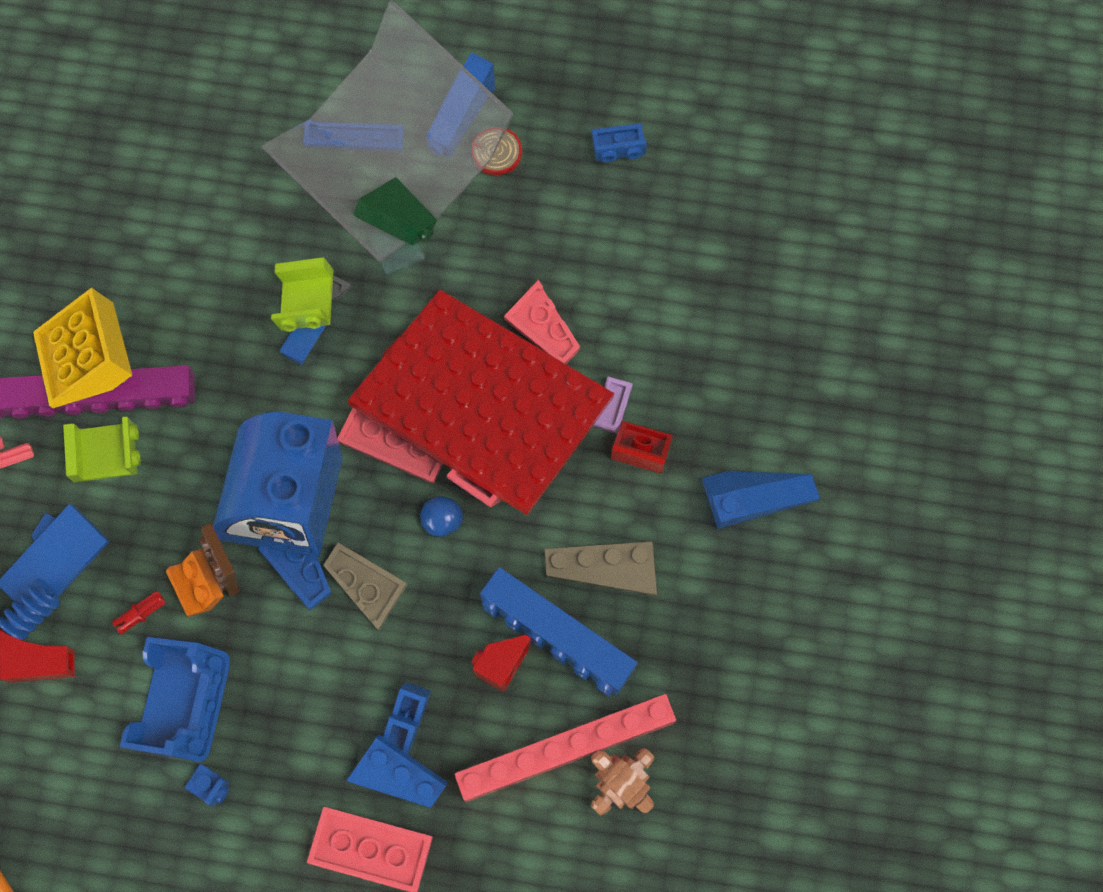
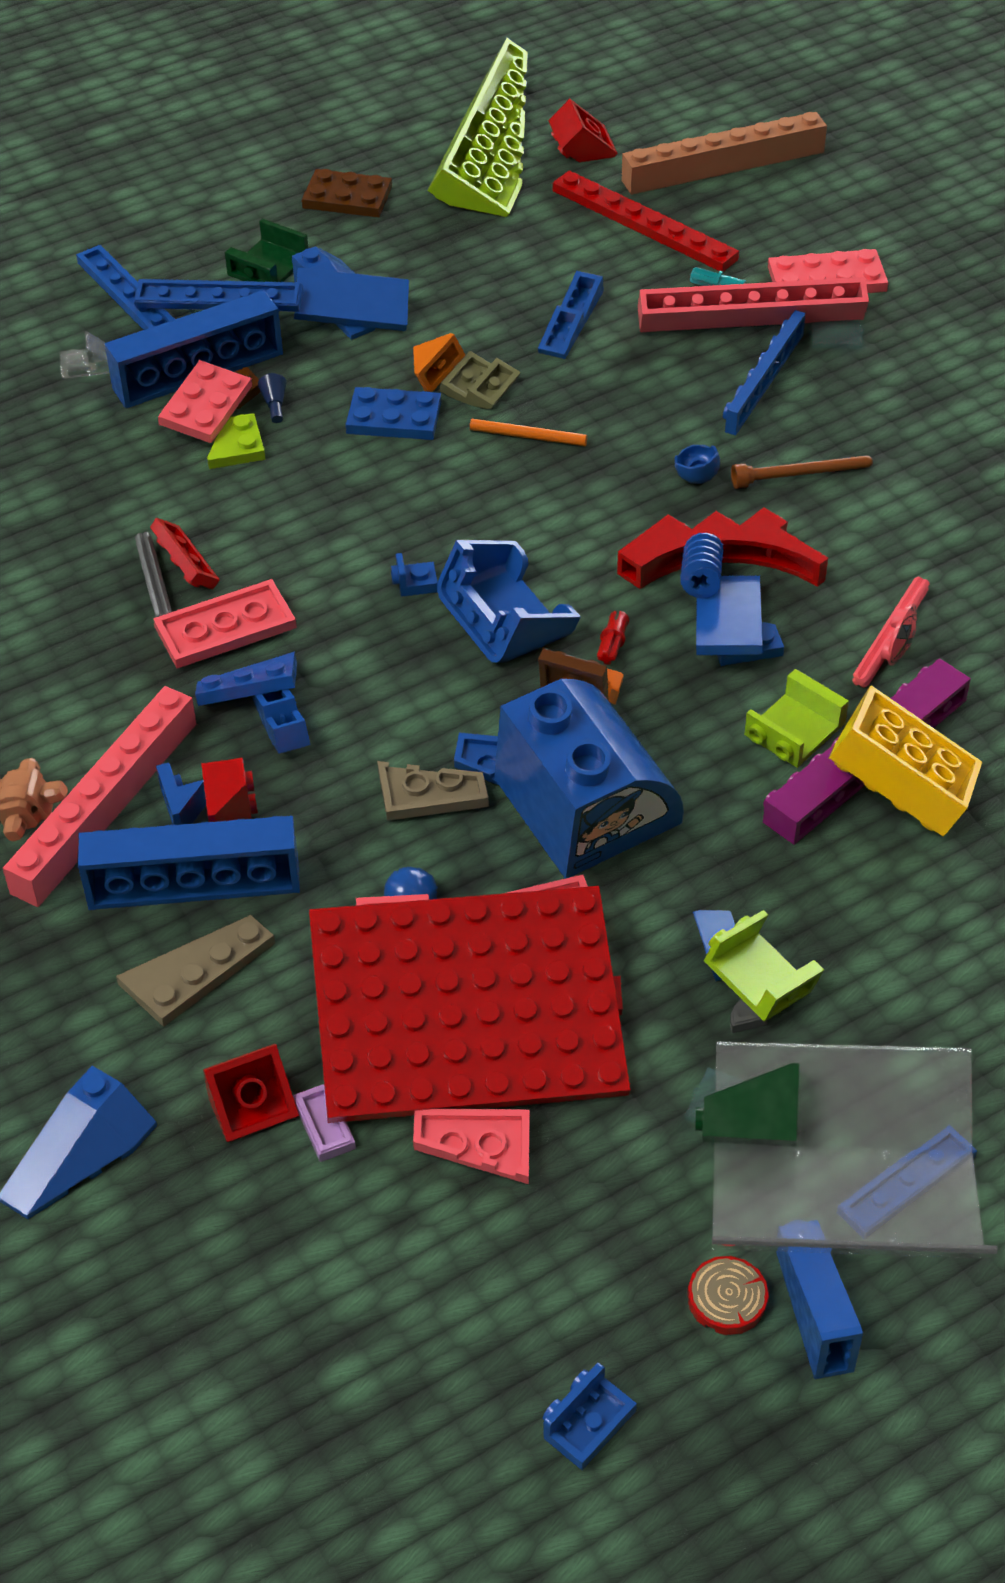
camera: 140 degrees right, 25 degrees down
none -> blue slope [156,763,206,825]

